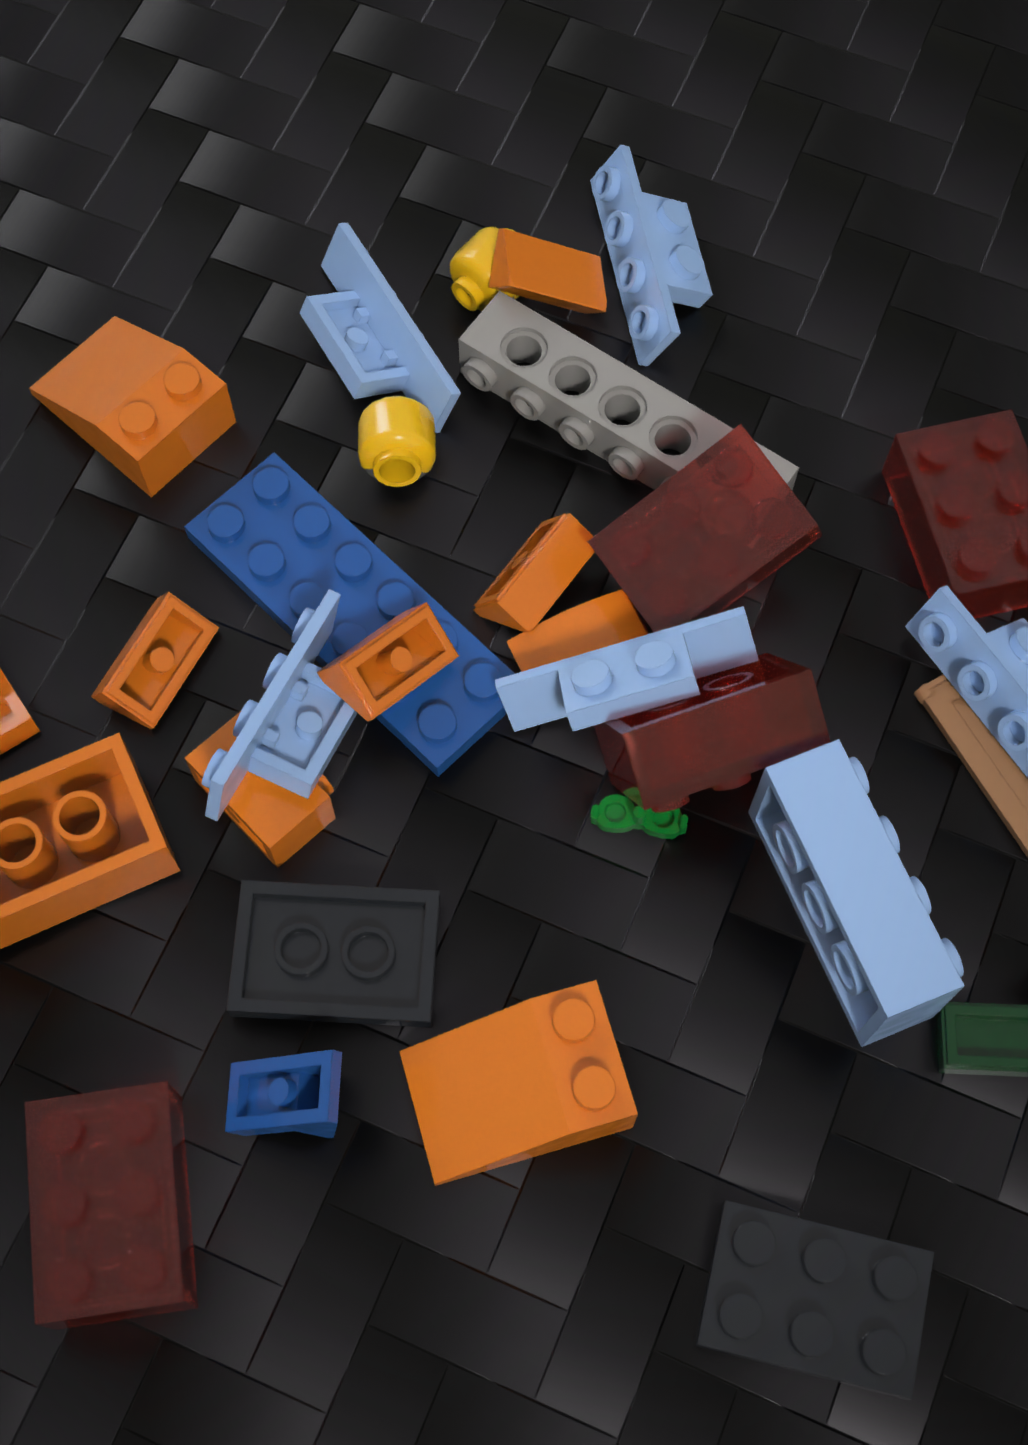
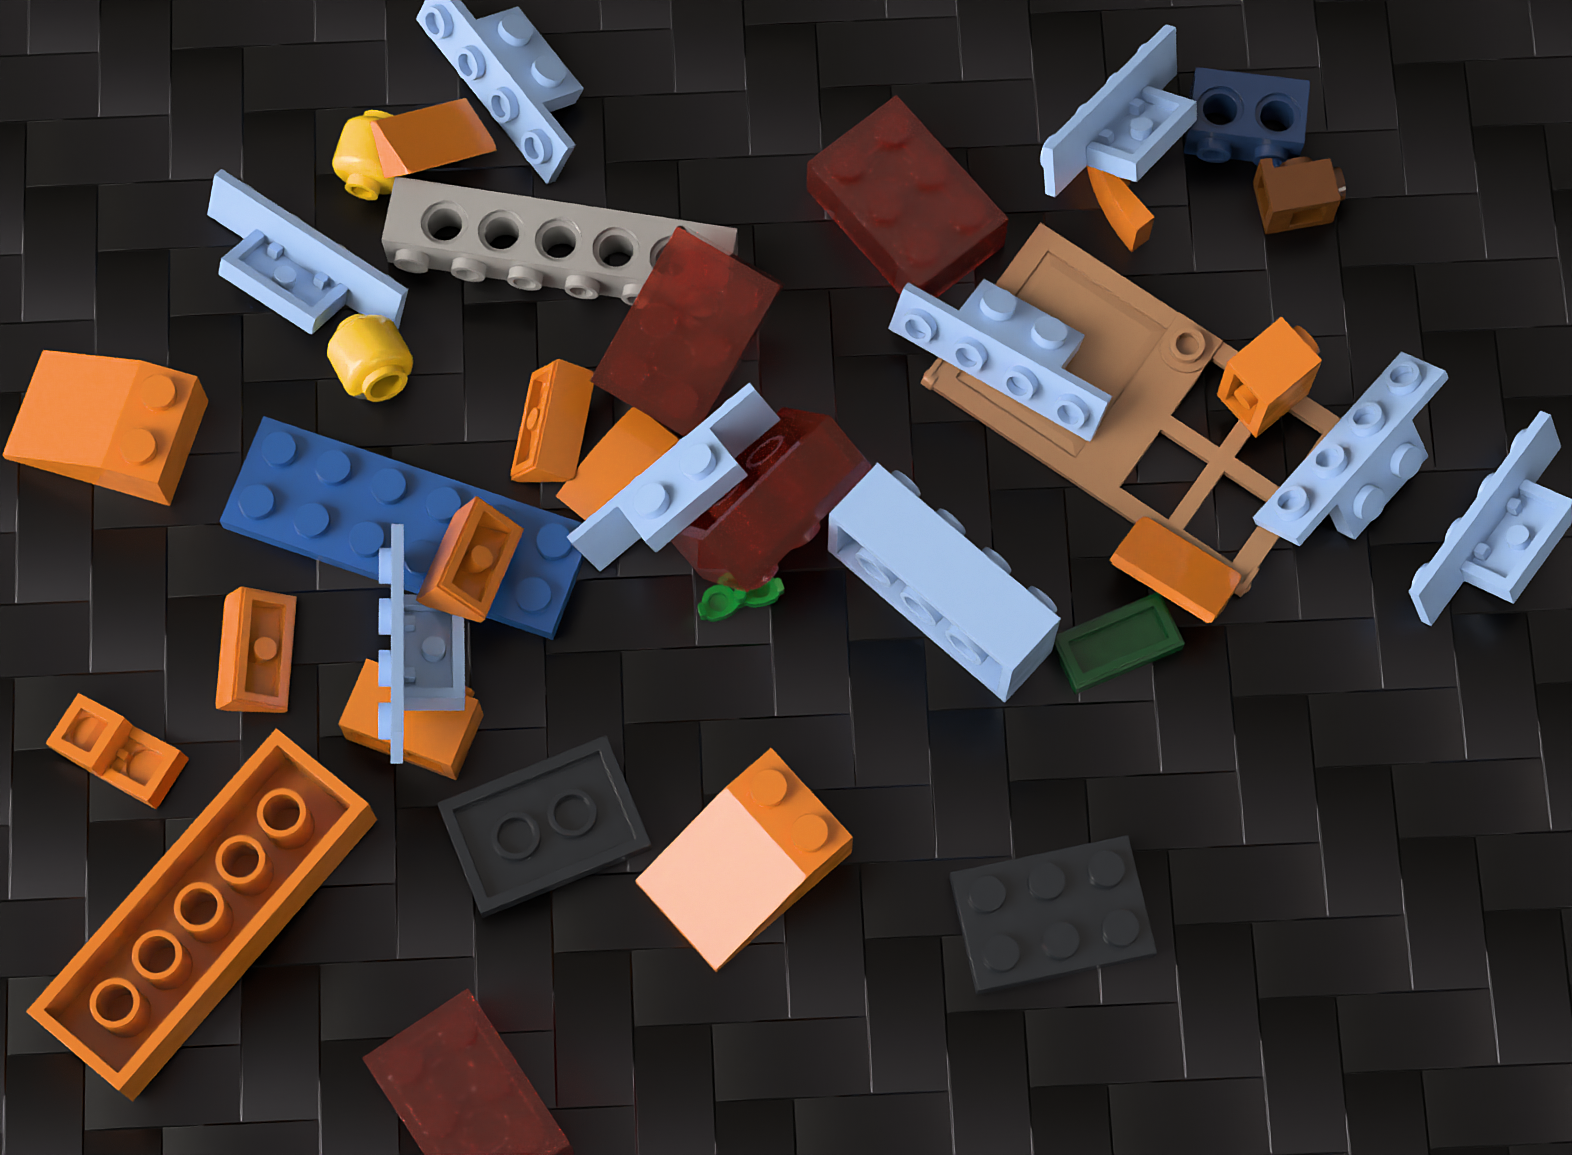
camera: 25 degrees left, 5 degrees up
blue slope [225,1050,342,1138] -> none

